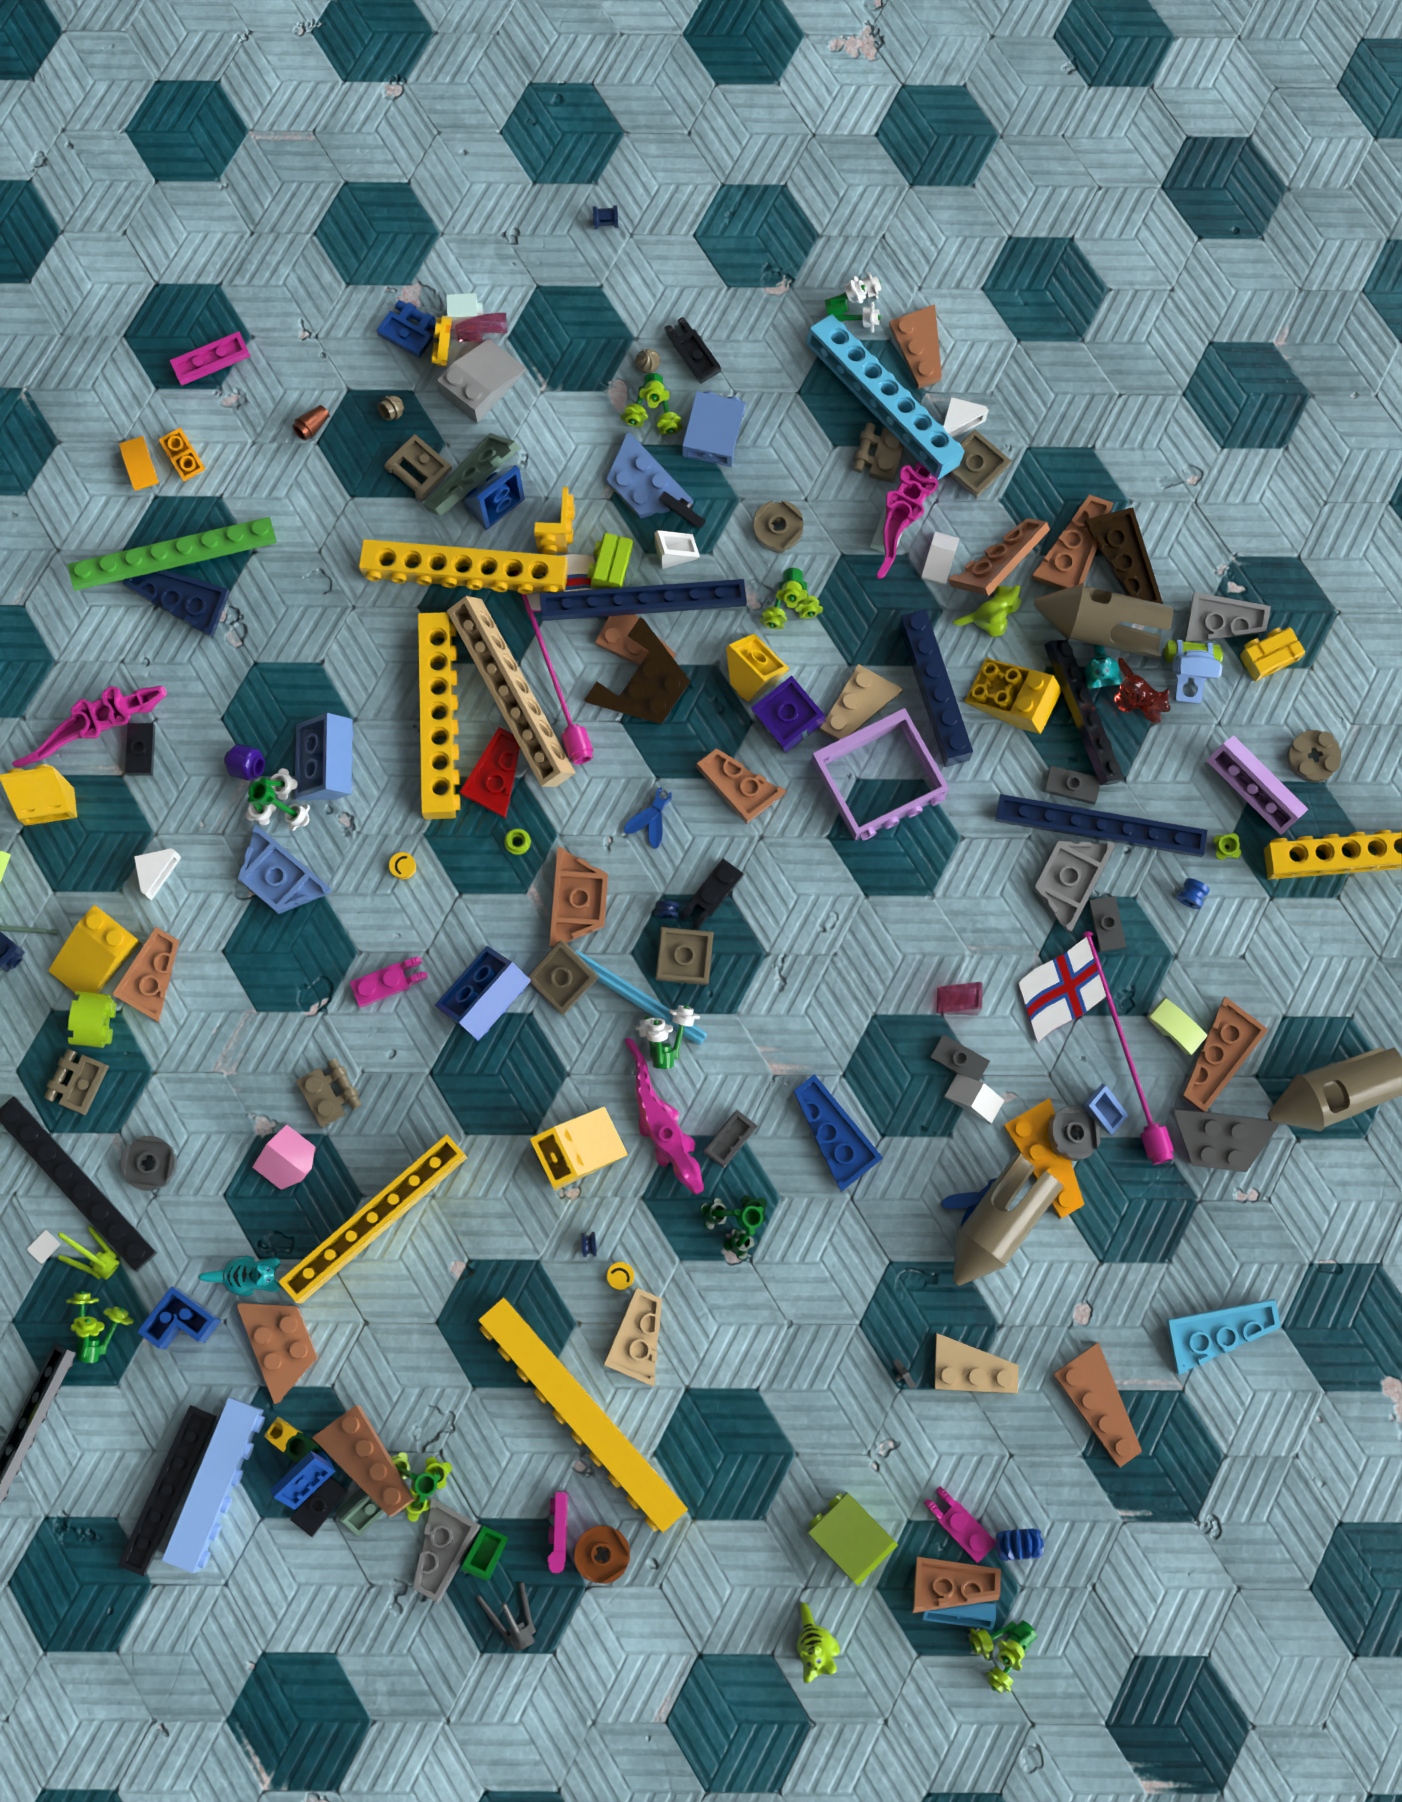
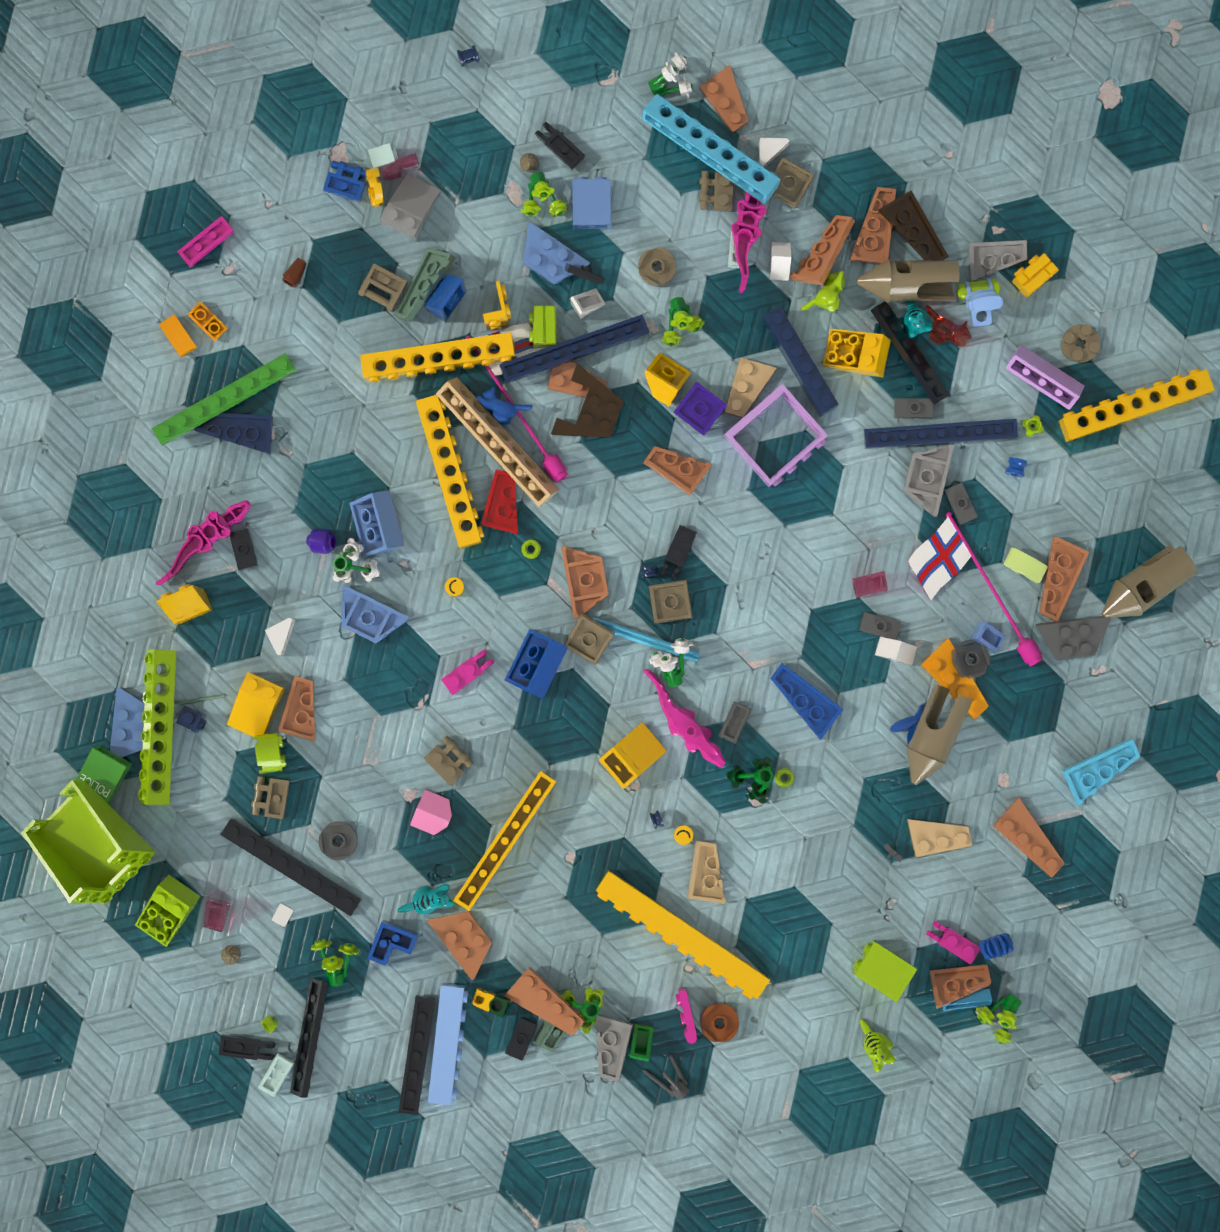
camera: 15 degrees left, 10 degrees up
lime plant [58,1226,120,1280] -> none
blue bracket [270,1451,335,1510] -> none
dark tan plate [378,396,404,421] -> none
blue piece [624,787,672,849] -> none
none -> blue animal [477,387,533,425]
none -> lime plate [775,768,794,787]

